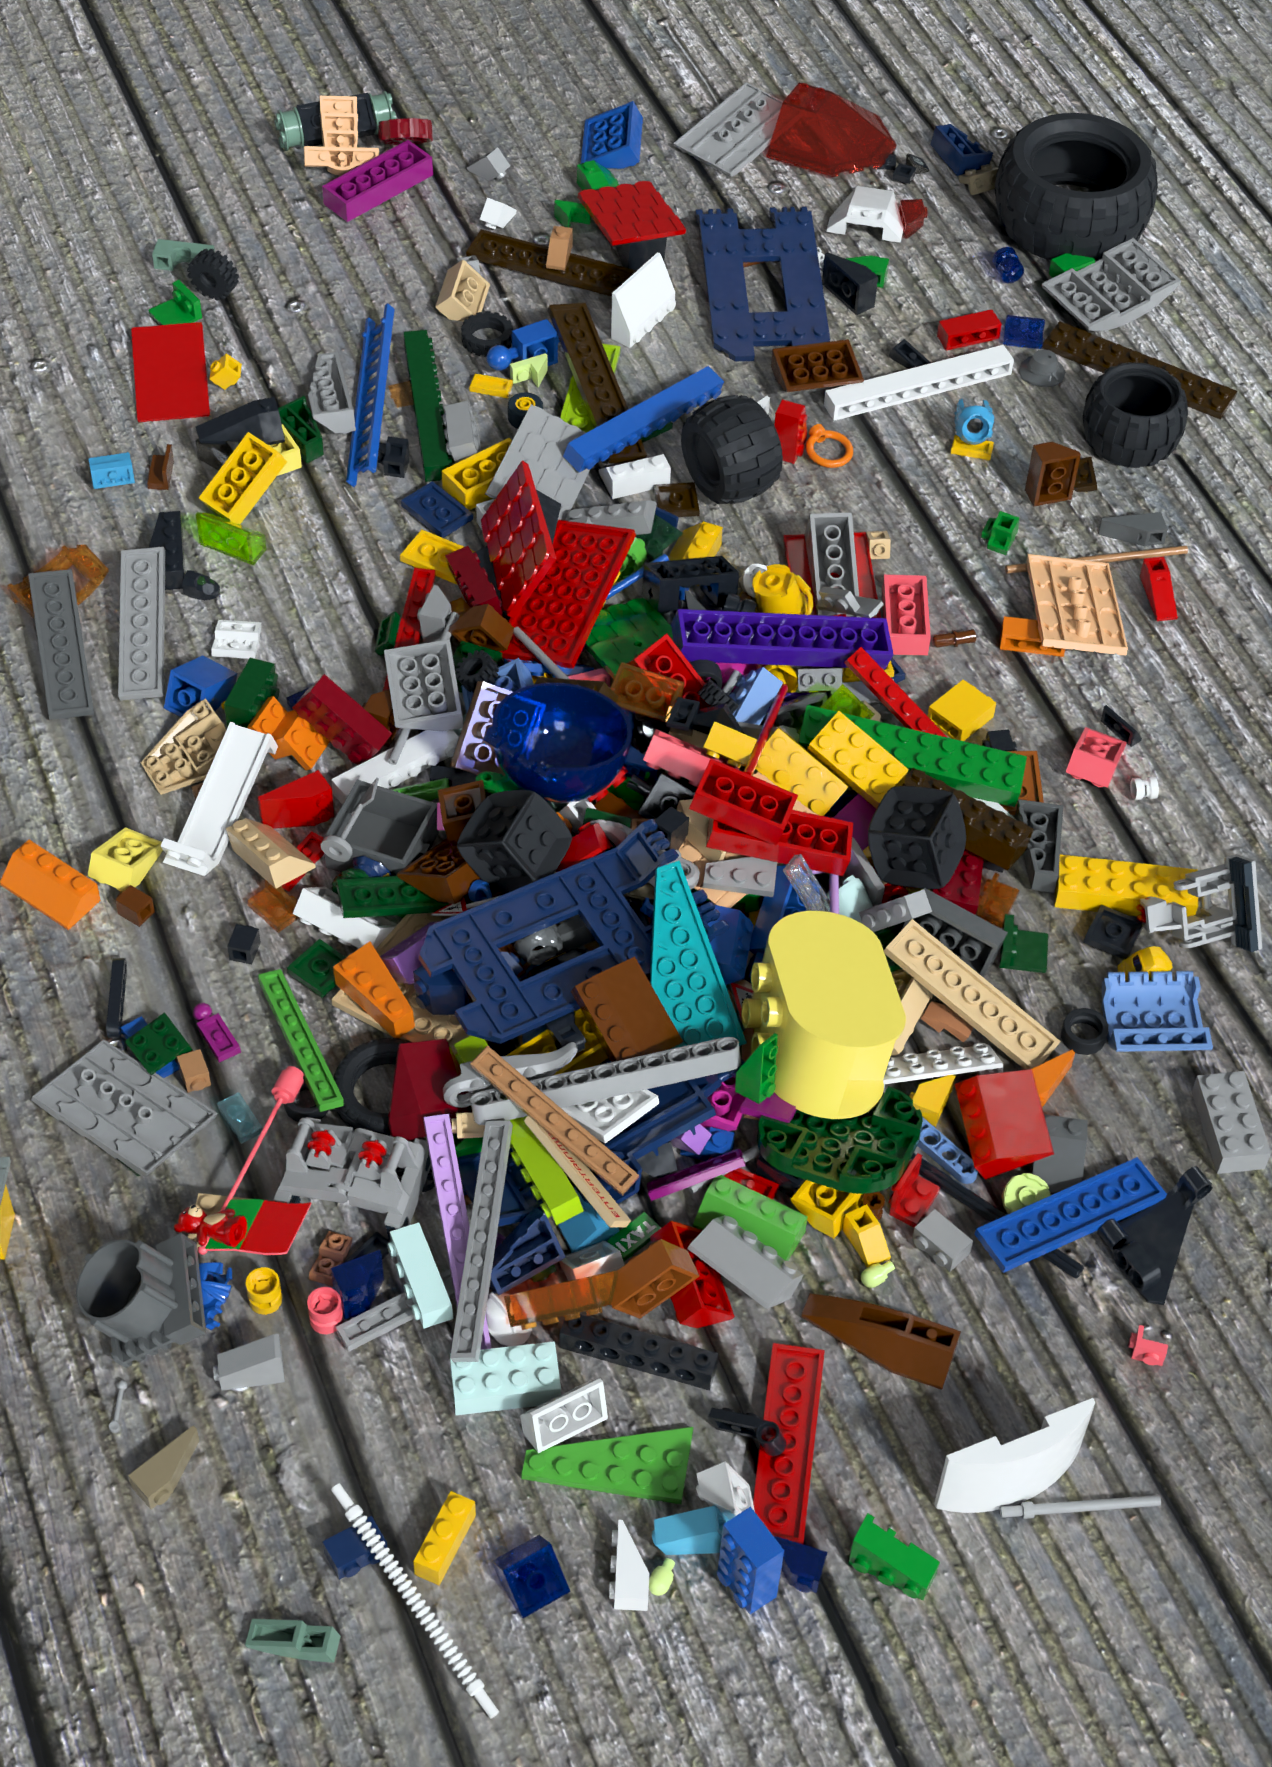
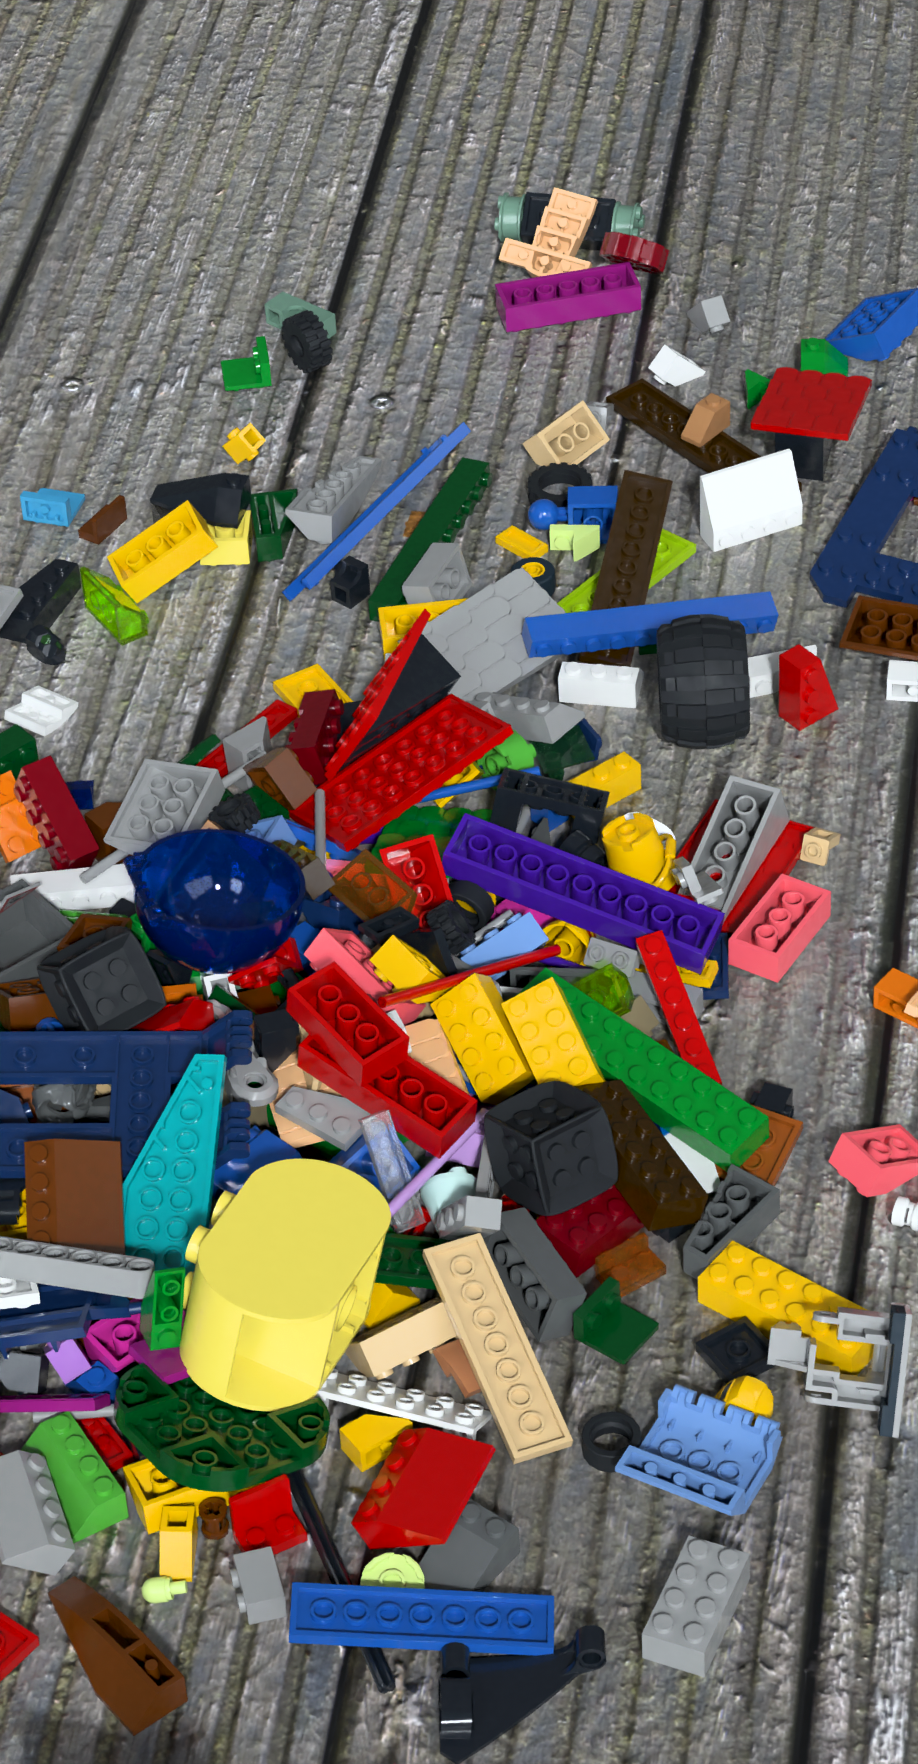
camera: 35 degrees right, 10 degrees down
red piece [131,322,210,422] -> none
dark blue plate [401,481,473,538] -> none
dark brown tile [654,482,700,517] -> none
orange piece [806,424,853,468] -> none
medium blue beam [917,1117,978,1184] -> none
yellow brick [927,680,996,741] -> none
reddish brown axle [933,629,976,648] -> none
orange slope [1031,1049,1075,1107] -> none

